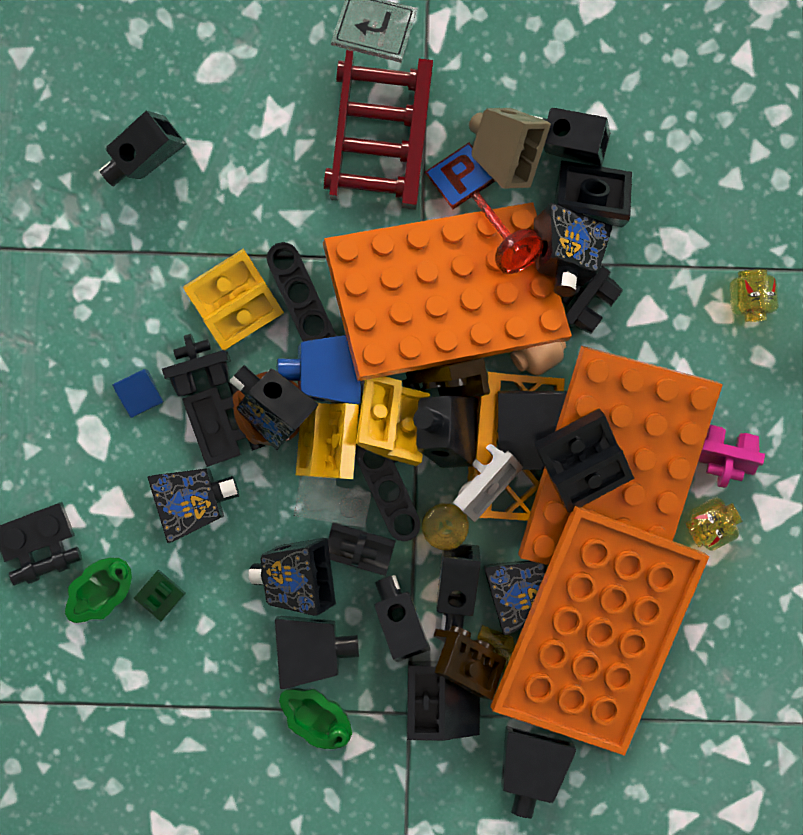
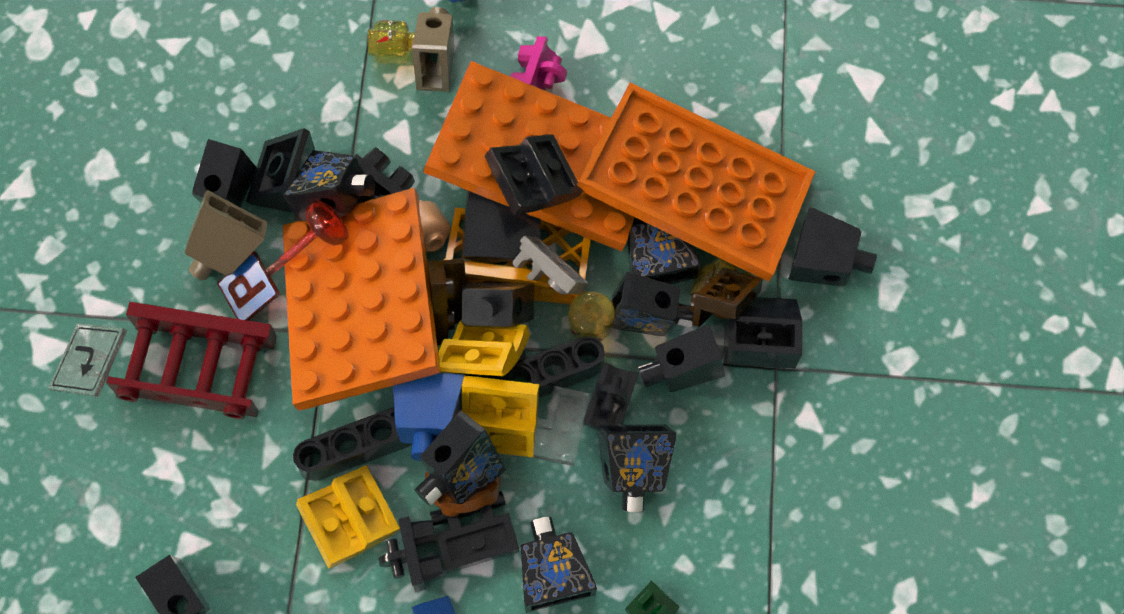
camera: 85 degrees left, 20 degrees down
black torso [275,616,359,689] -> none
green arm [279,688,352,749] -> none
clear yellow head [685,497,743,551] -> none
none -> dark tan torso [412,7,454,92]

